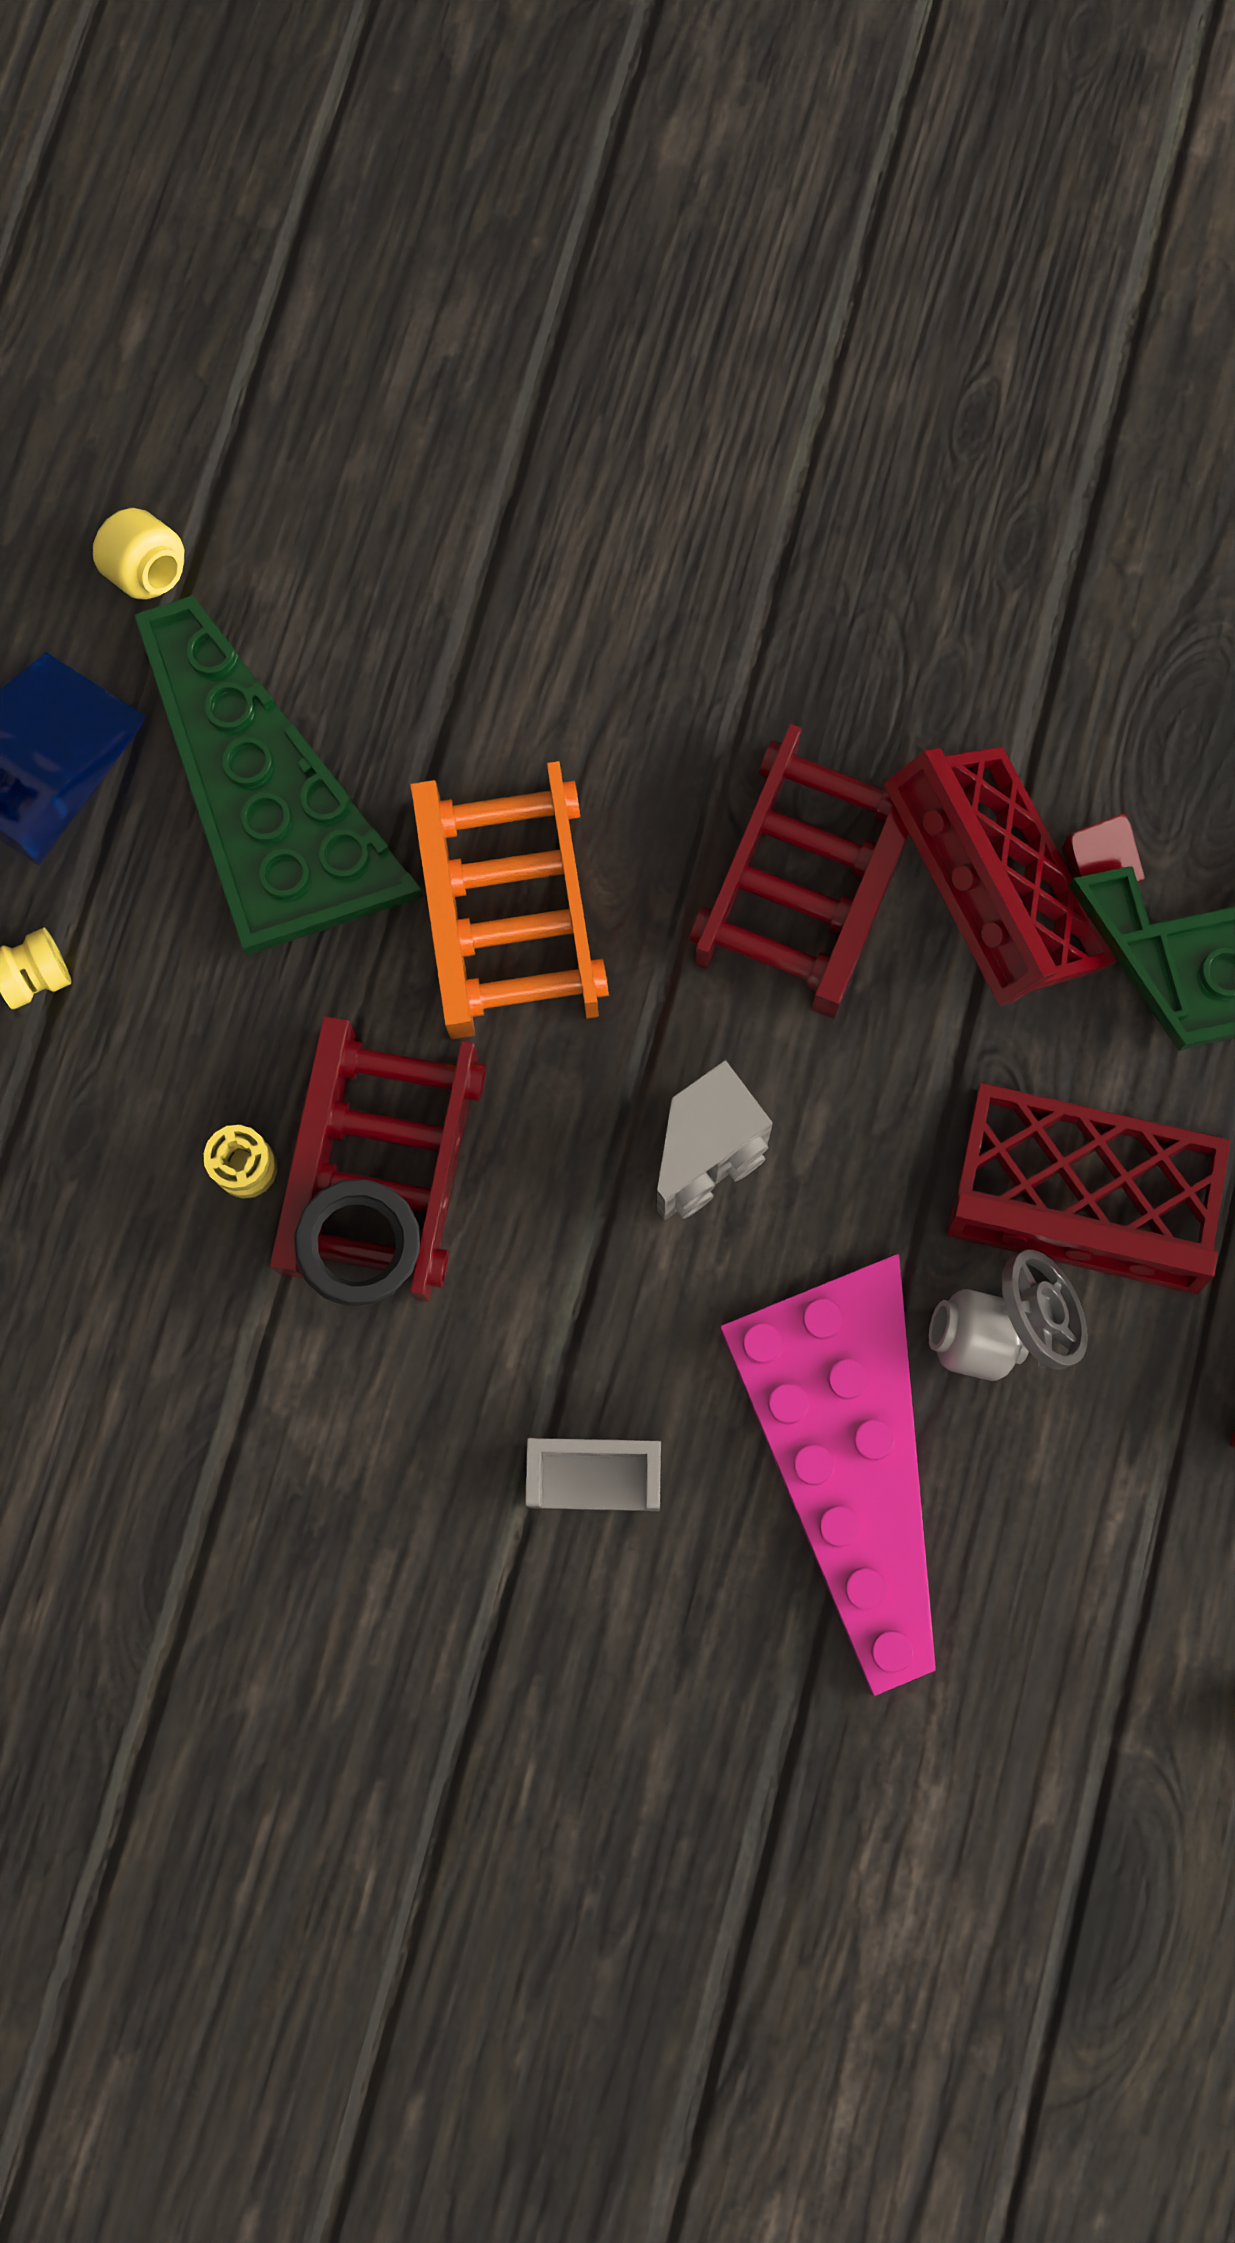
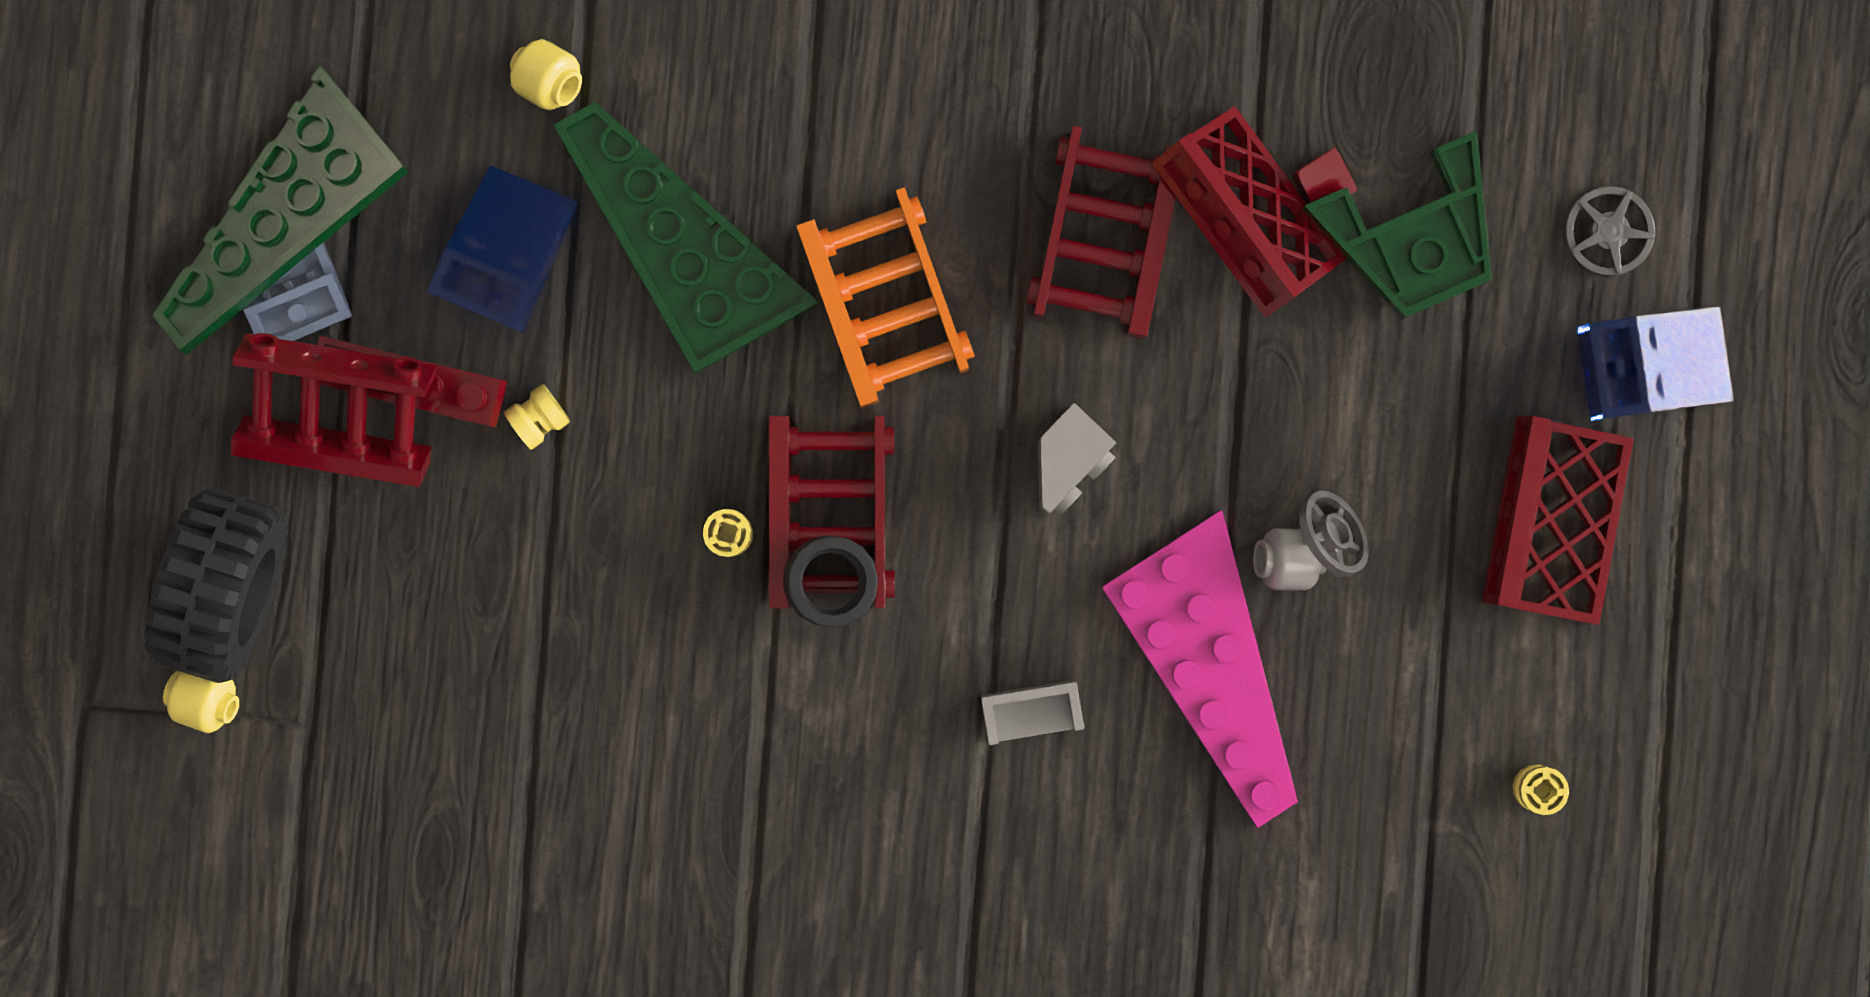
camera: 15 degrees left, 10 degrees up
dark red fence [946,1083,1231,1295] -> none

